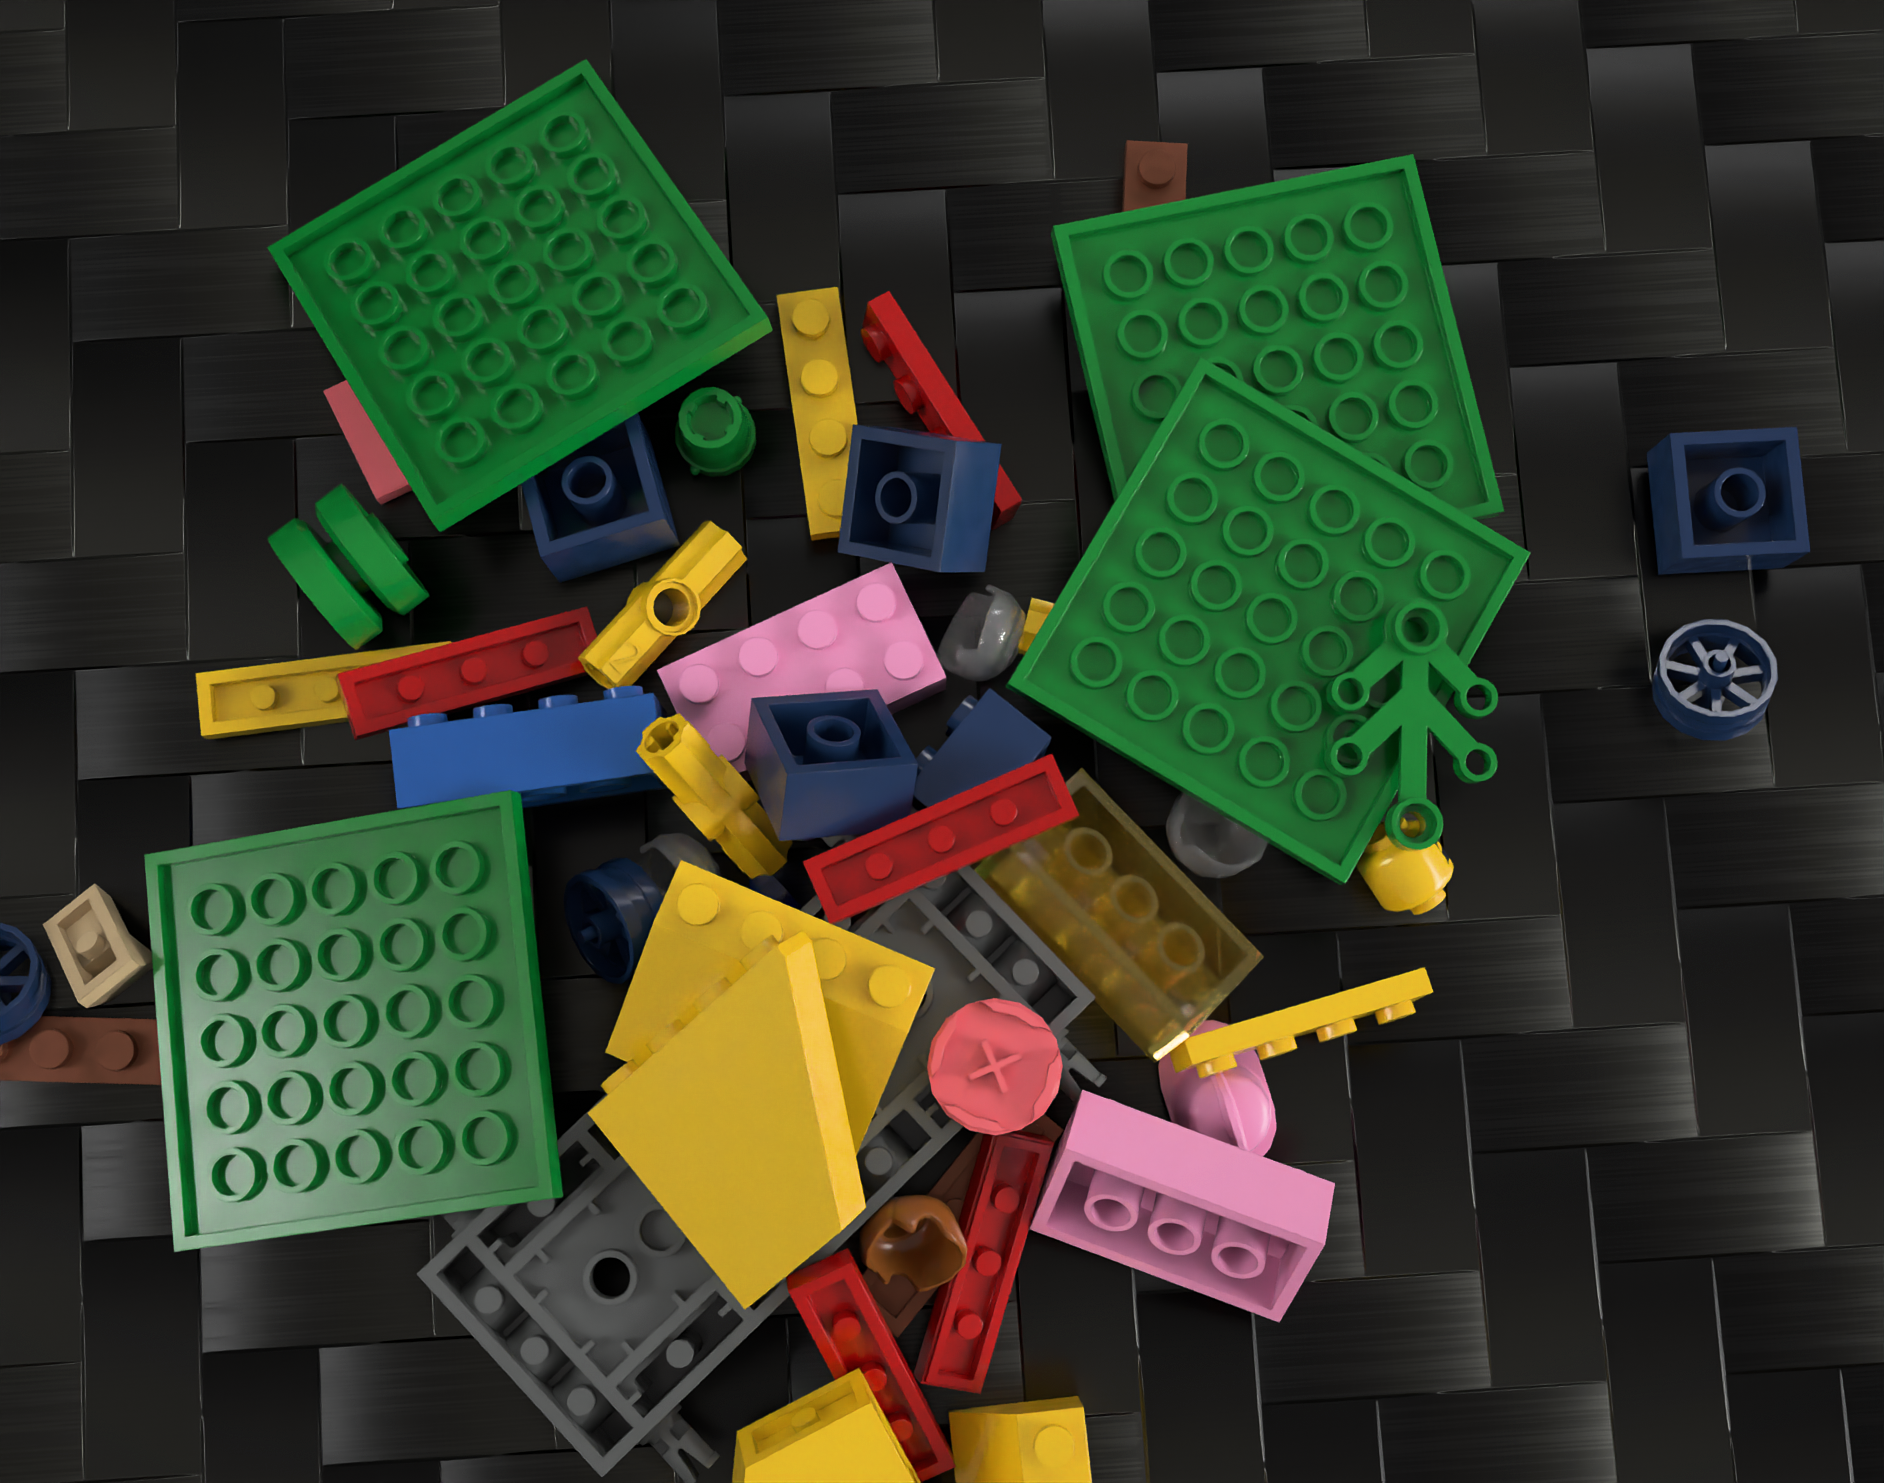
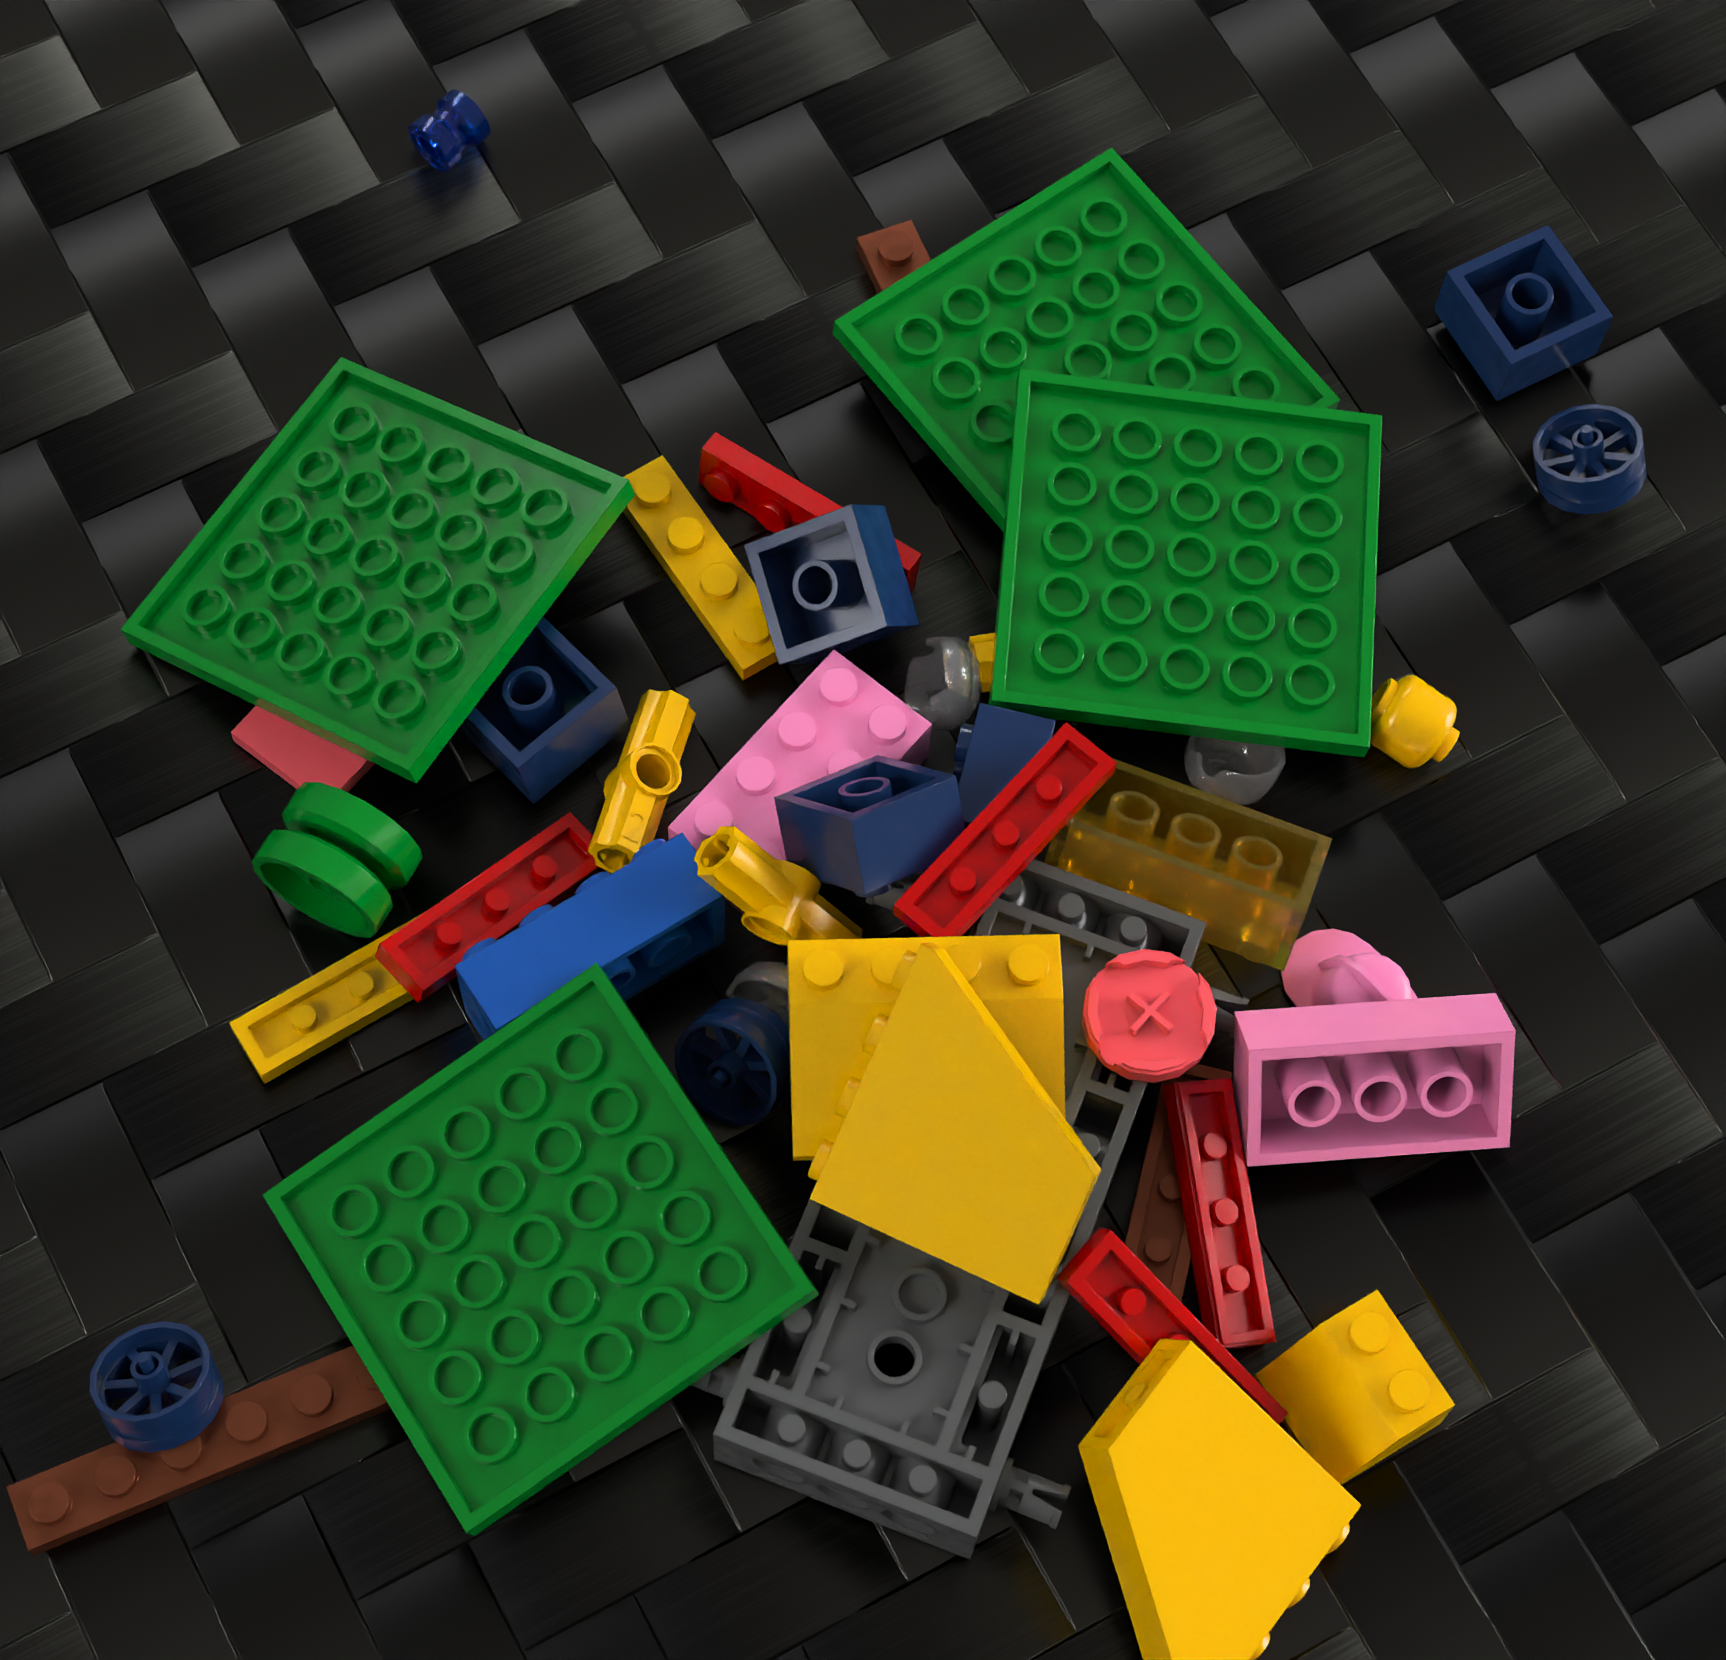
camera: 25 degrees left, 15 degrees down
tan slope [43,883,153,1008] -> none
green piece [675,387,756,477] -> none
dark orange hair [859,1194,968,1292] -> none
yellow plate [1168,967,1433,1079] -> none
green plant [1325,597,1498,851] -> none

